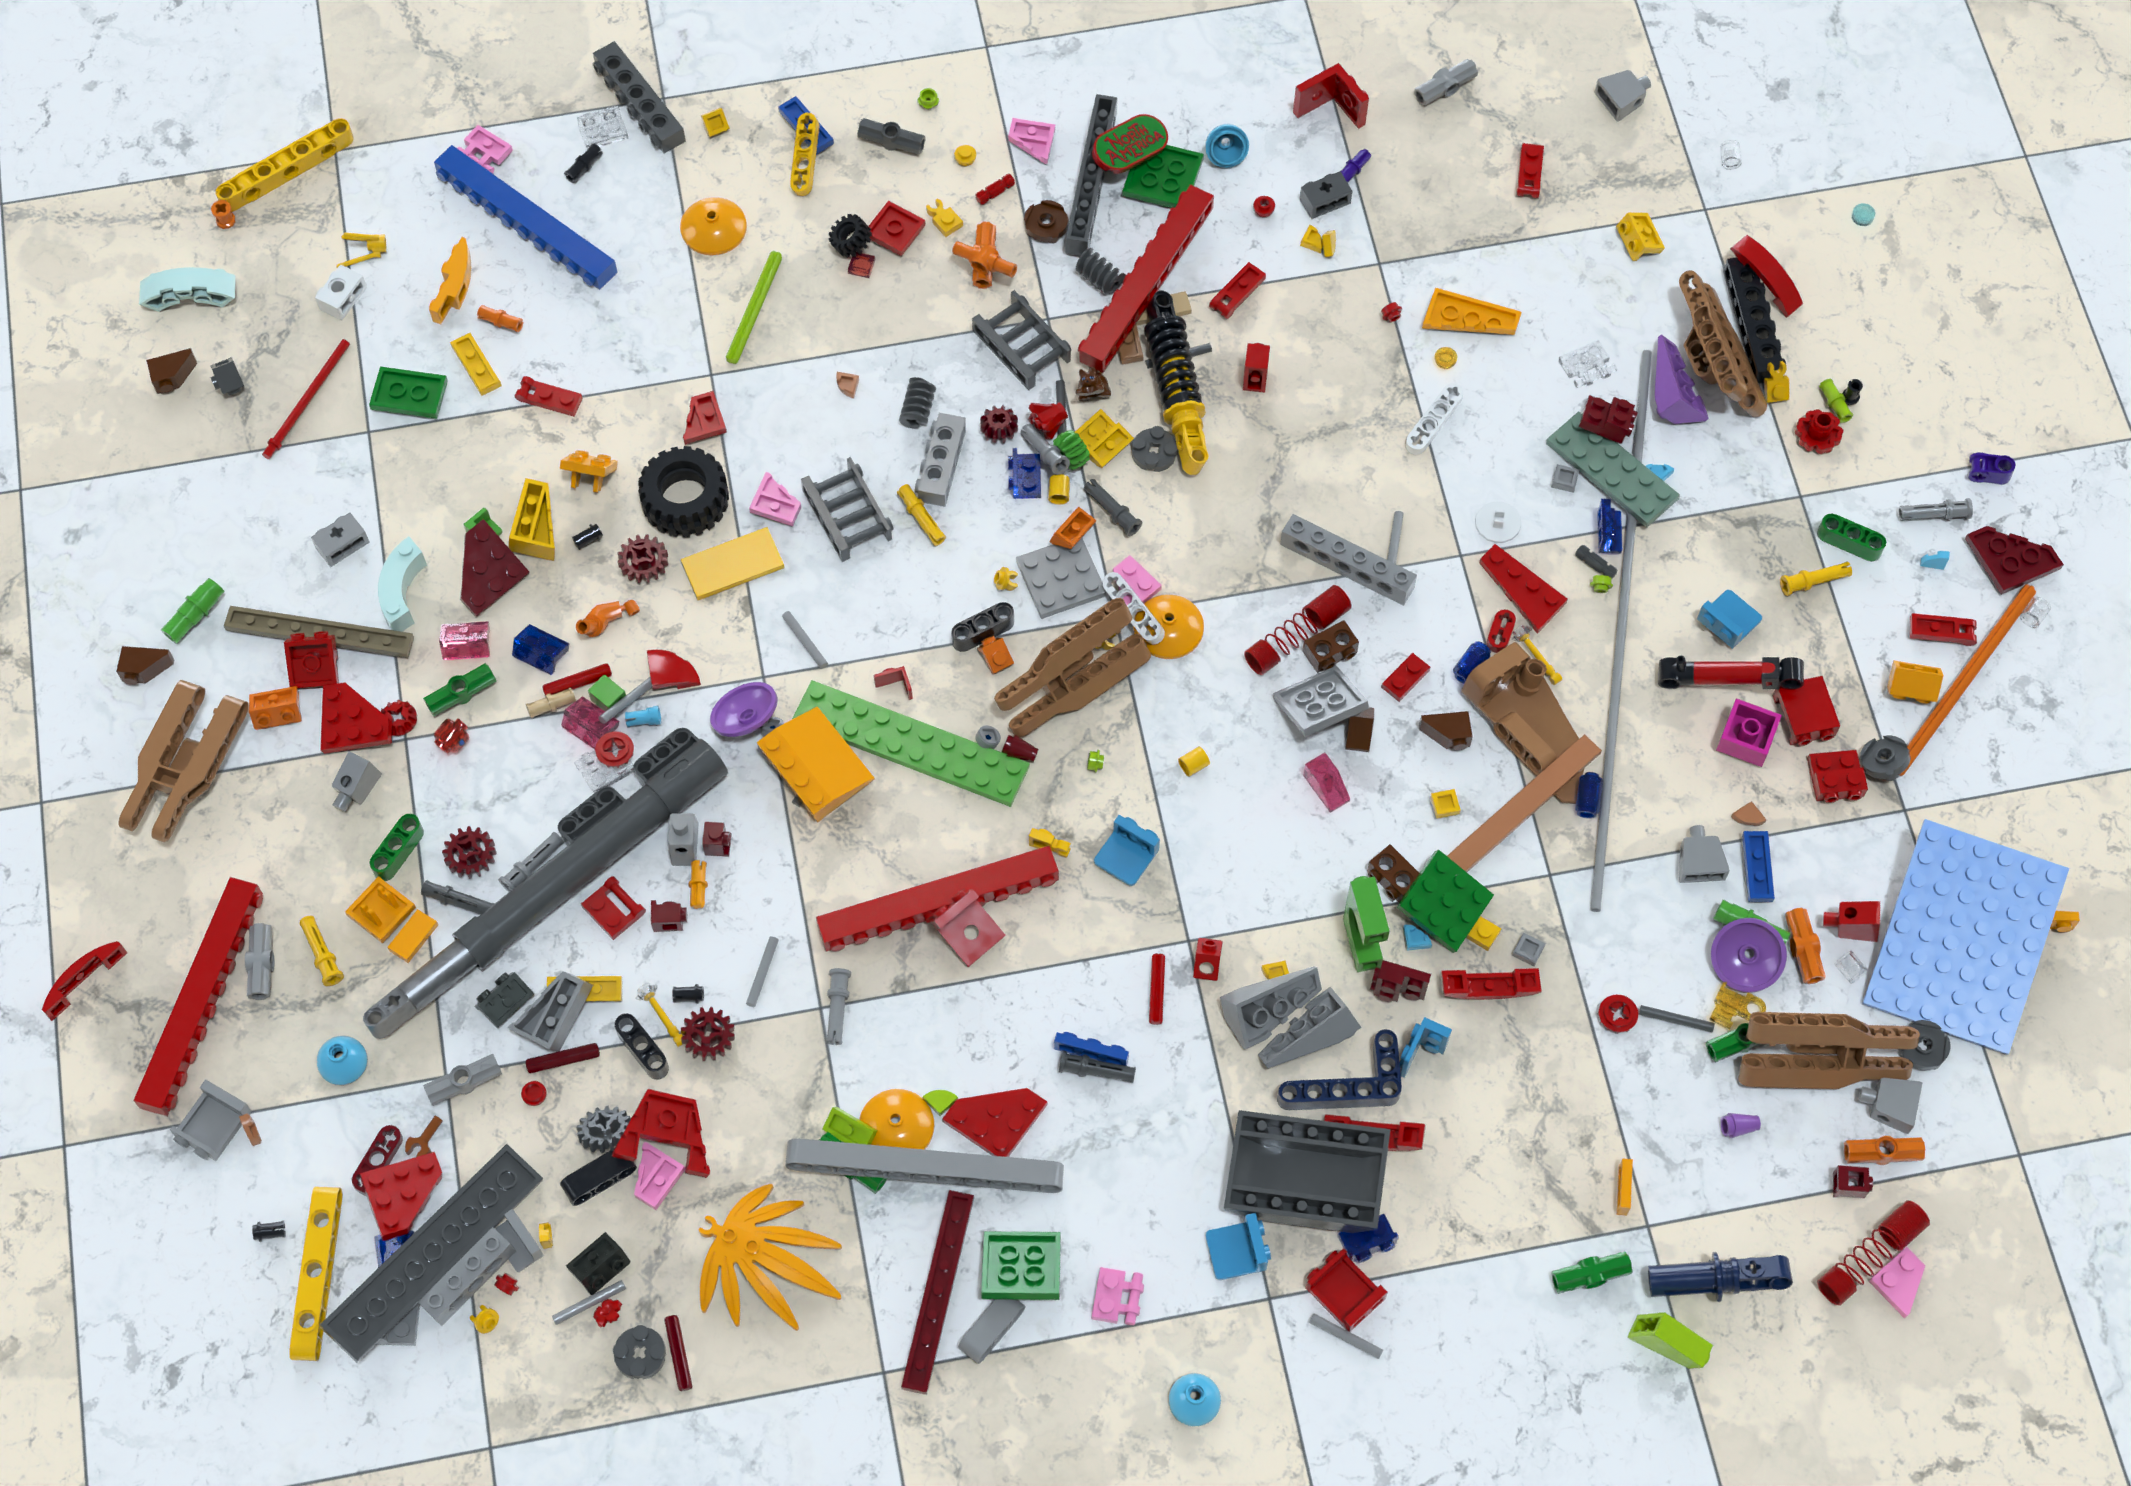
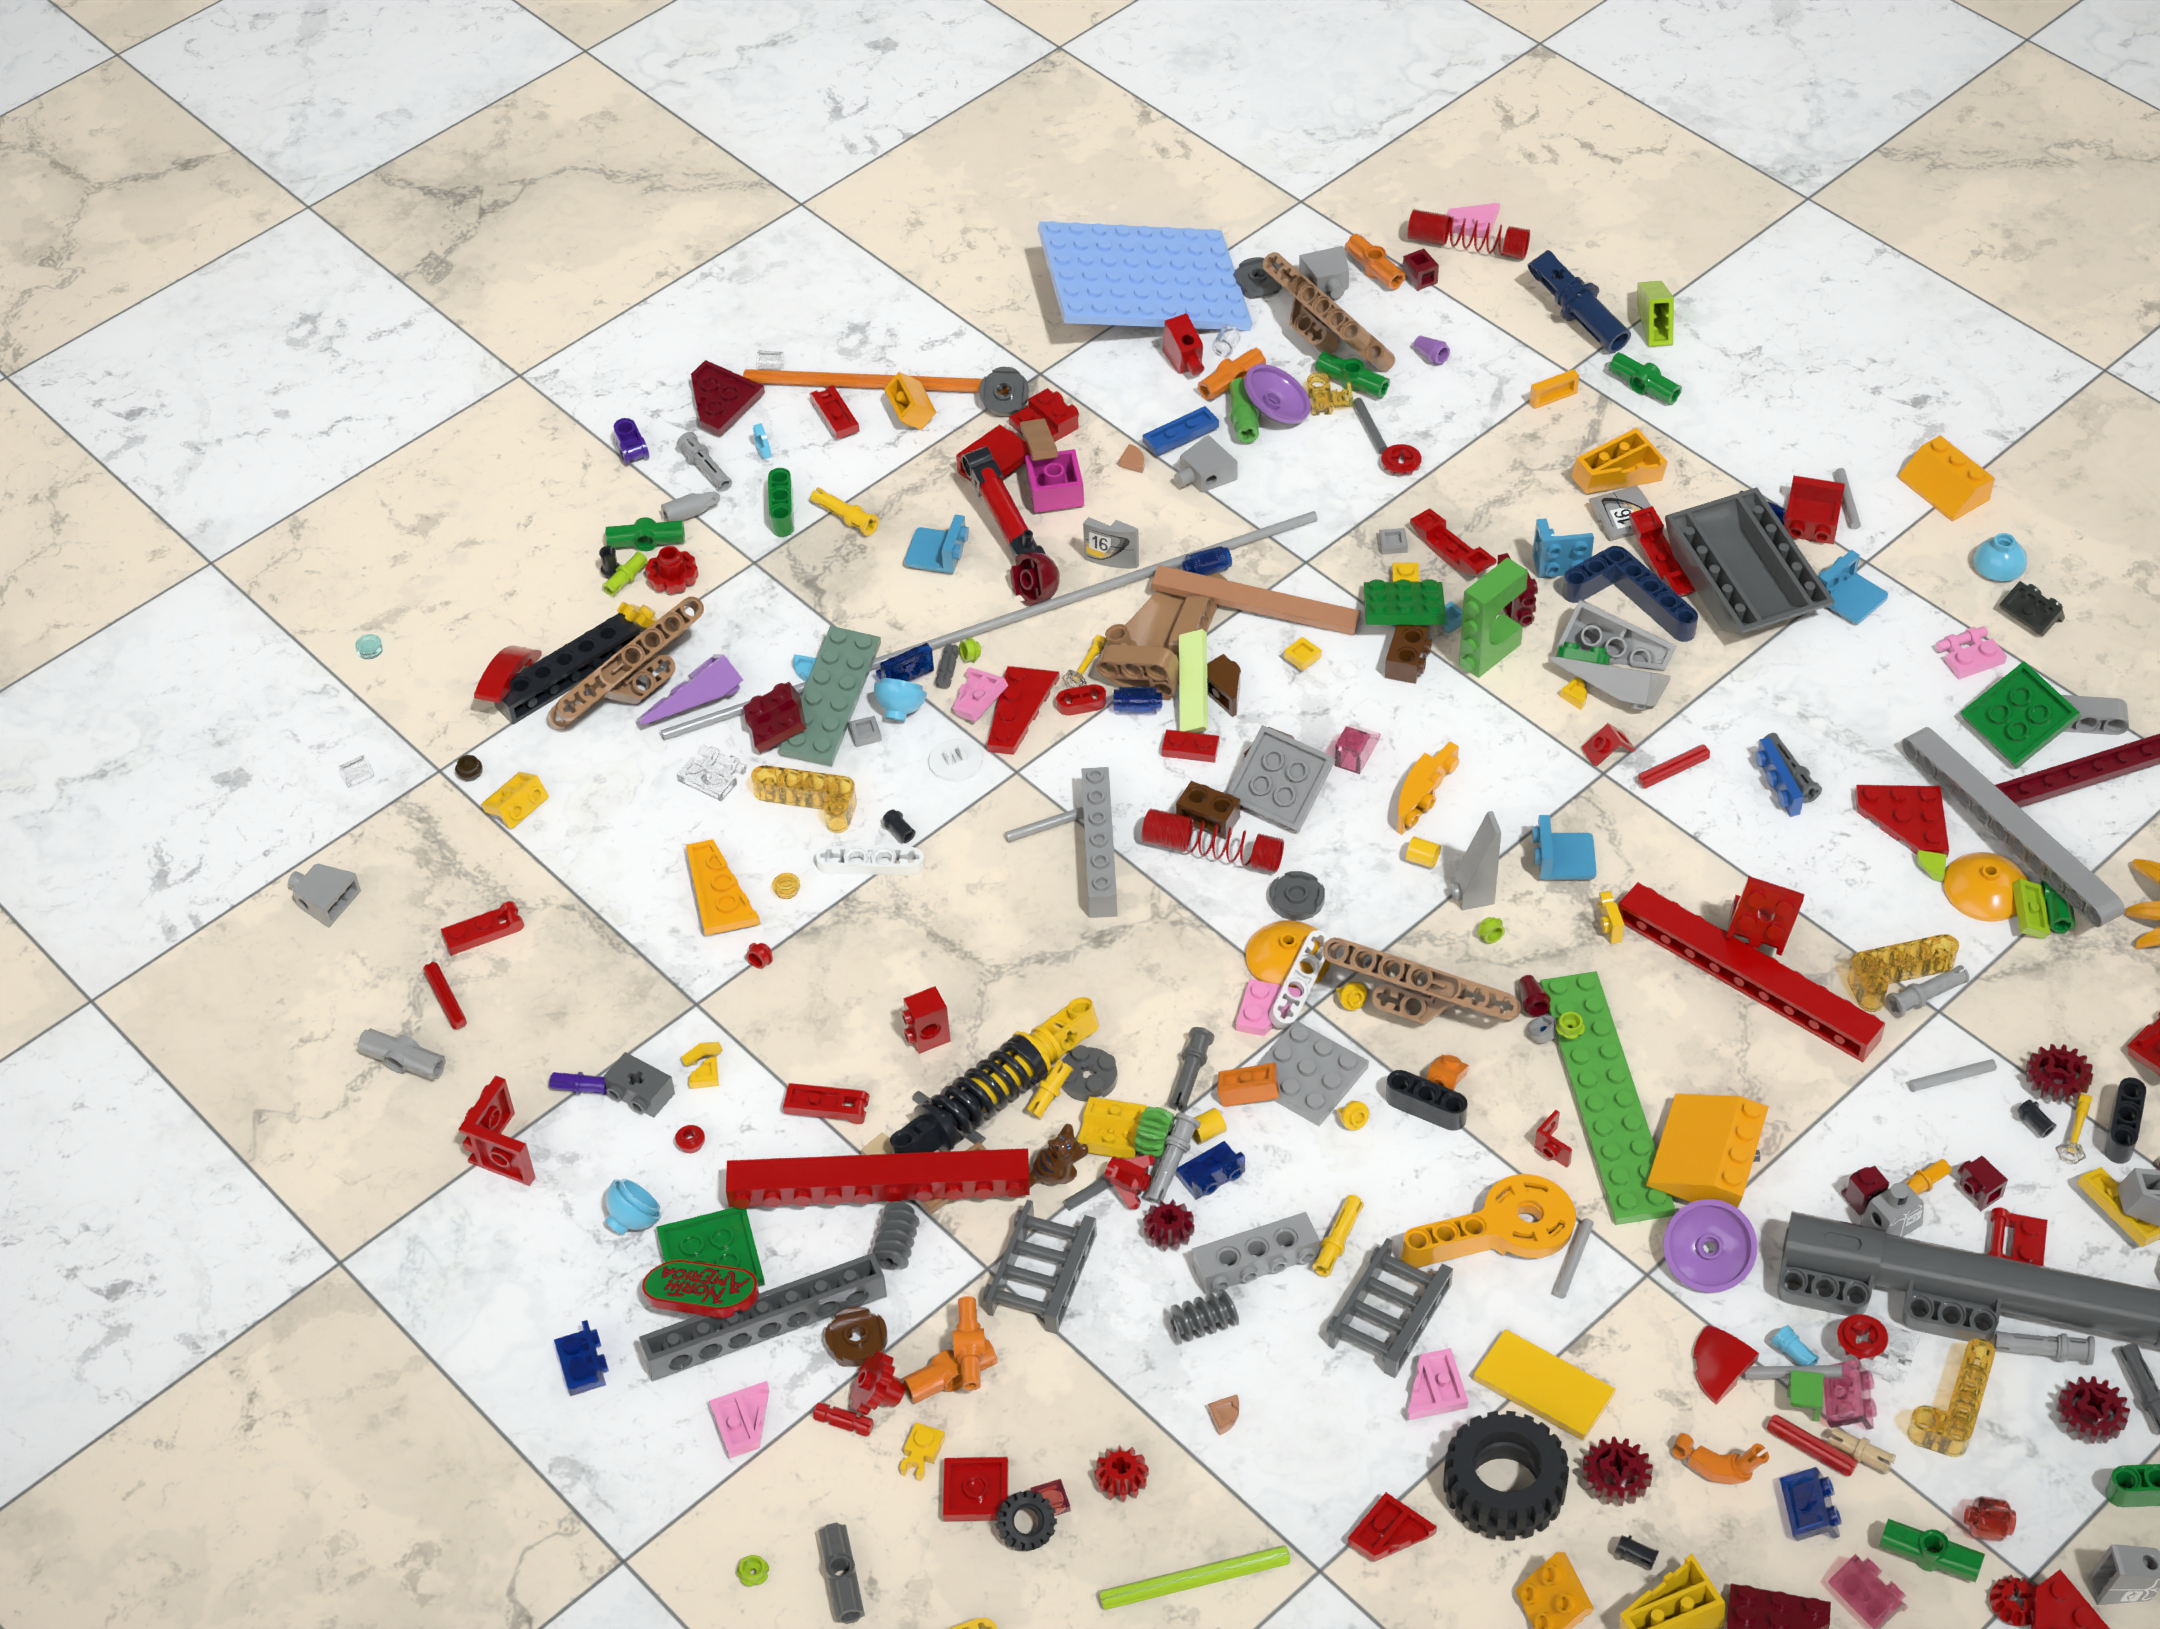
camera: 120 degrees left, 15 degrees down
yellow plate [954,145,976,166] -> none
none -> red axle [423,962,467,1030]
none -> dark brown plate [455,755,483,780]
none -> clear blue bracket [554,1320,609,1396]
none -> green piece [605,517,685,551]
none -> light grey piece [661,491,720,522]
none -> clear yellow beam [751,765,857,833]
none -> red plant [849,1351,905,1415]
none -> medium azure piece [874,678,927,722]
none -> black pin [883,809,916,843]
none -> bright pink wing [953,667,1008,722]
none -> dark red cylinder [1010,552,1060,606]
none -> medium nougat tile [1020,418,1058,461]
none -> yellow pin [1026,1059,1073,1119]
none -> light grey slope [1083,517,1139,569]
none -> red gear [1094,1444,1149,1502]
none -> yellowish green tile [1179,629,1208,733]
none -> dark grey tile [1269,871,1325,921]
none -> light orange slope [1397,741,1459,835]
none -> light orange beam [1400,1174,1576,1268]
none -> light grey wedge [1451,811,1501,911]
none -> green plate [1556,642,1611,665]
none -> lime plate [1556,1012,1585,1039]
none -> light orange wedge [1571,427,1668,494]
none -> light grey slope [1589,485,1651,541]
none -> clear yellow beam [1847,934,1959,1012]
none -> light orange slope [1898,435,1995,522]
none -> clear yellow beam [1907,1338,1995,1457]
none -> pearl dark grey bracket [1999,581,2065,637]

